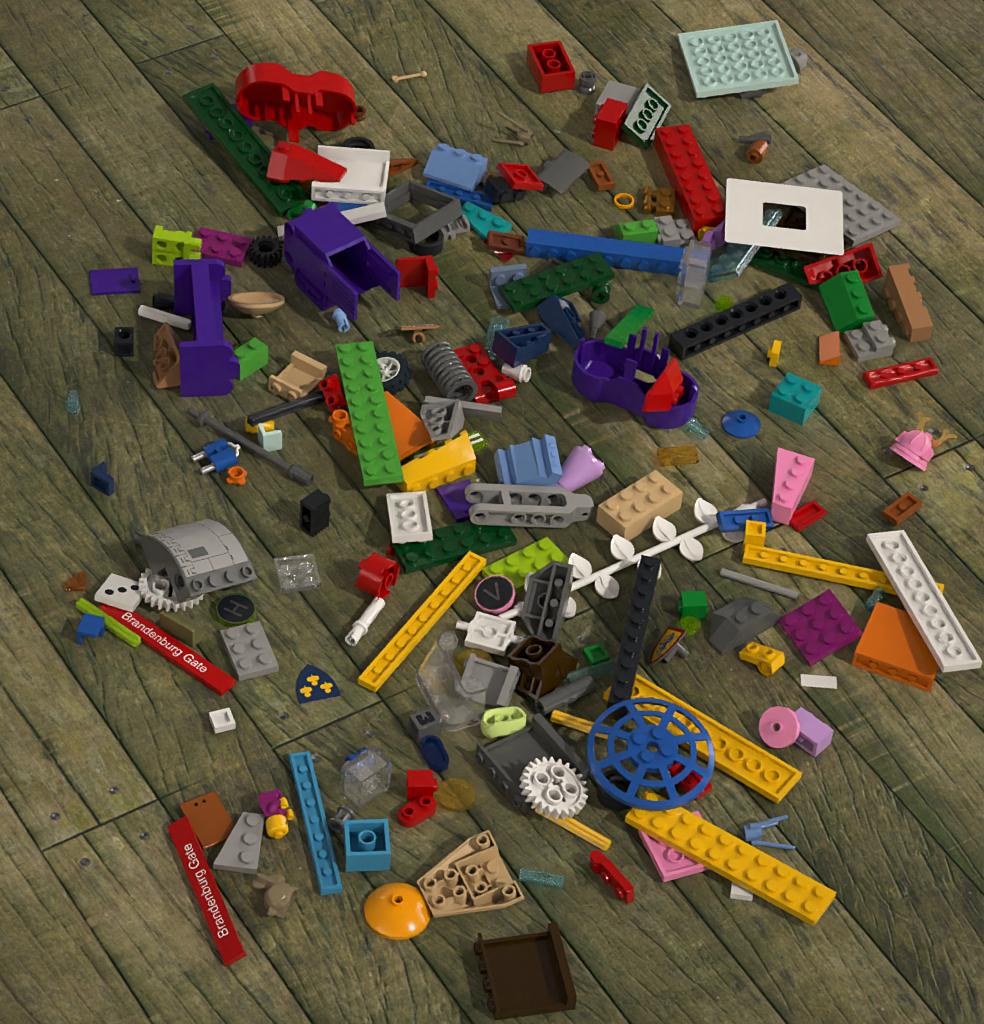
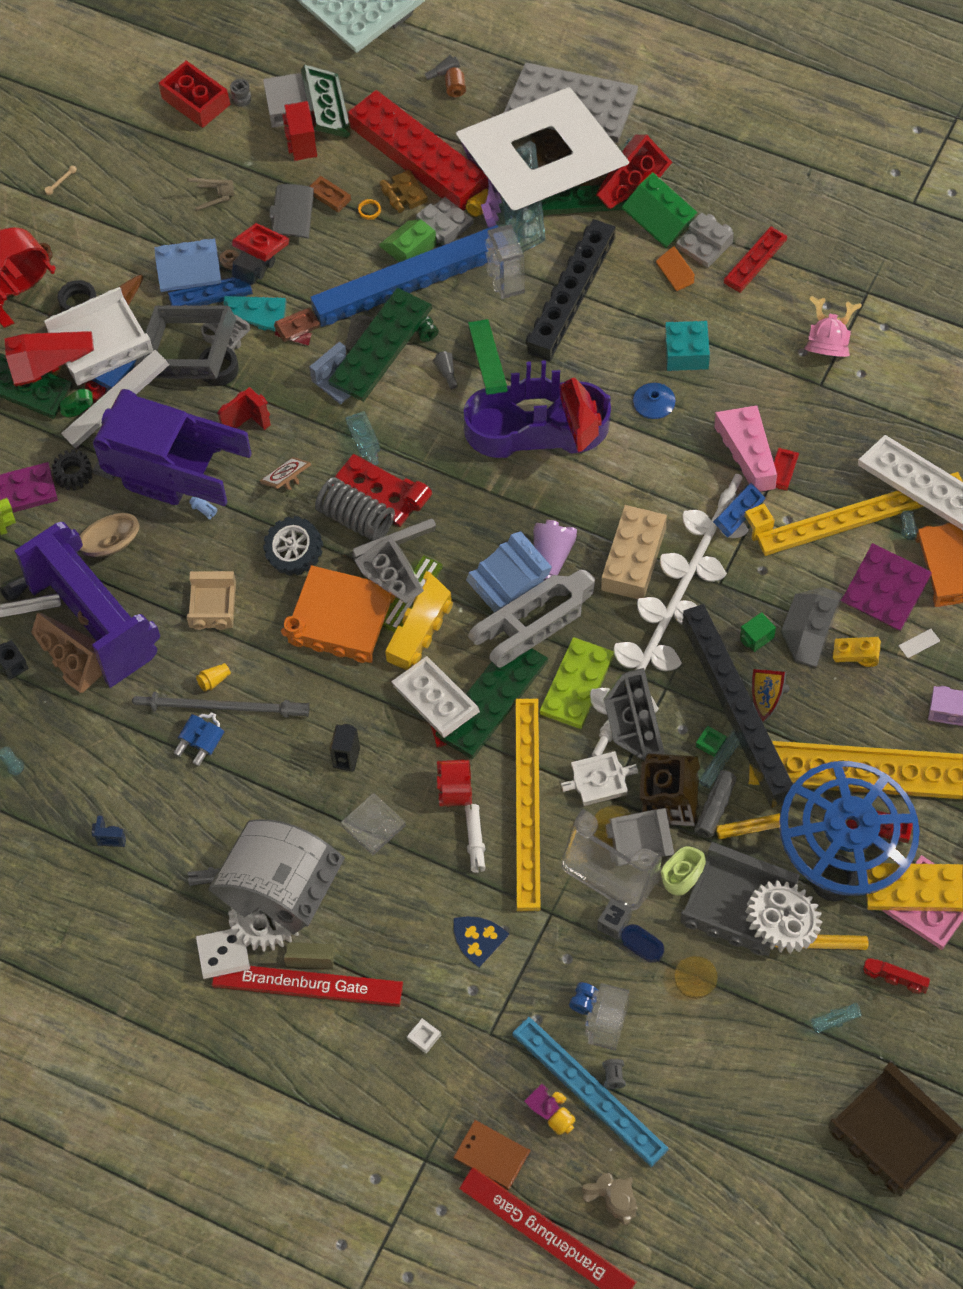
camera: 25 degrees left, 15 degrees up
clear orange tile [66,571,87,592] -> none
lime axle [76,598,142,647] -> none
blue panel [77,613,105,645] -> none
light grey wing [213,812,265,874] -> none
black tile [215,593,256,628] -> none
light grey plate [220,621,279,681] -> none
orange plate [226,466,247,485] -> none
bright green slope [232,337,268,381] -> none
black axle [247,391,326,427] -> none
light aqua panel [258,423,282,452] -> none
red hips [318,374,347,414] -> none
bright green plate [335,341,403,486] -> none
dark azure brick [343,819,391,872] -> none
light orange dish [364,883,431,940] -> none
red plate [397,795,437,828] -> none
red brick [406,770,438,801] -> none
tan wedge [417,830,524,918] -> none
dark purple container [435,479,483,522] -> none
black tile [475,575,516,614] -> none
dark blue wedge [492,323,552,368] -> none
white cone [501,363,531,383] -> none
dark blue wedge [537,294,588,350] -> none
clear yellow tile [657,445,700,467] -> none
clear neon green plate [680,616,700,635] -> none
clear light blue pin [685,418,711,440] -> none
clear neon green plate [715,295,734,311] -> none
light grey bar [720,568,799,600] -> none
bright pink plate [759,706,800,748] -> none
yellow plate [767,340,782,367] -> none
dark orange plate [881,492,923,527] -> none
medium nougat wedge [882,263,933,343] -> none

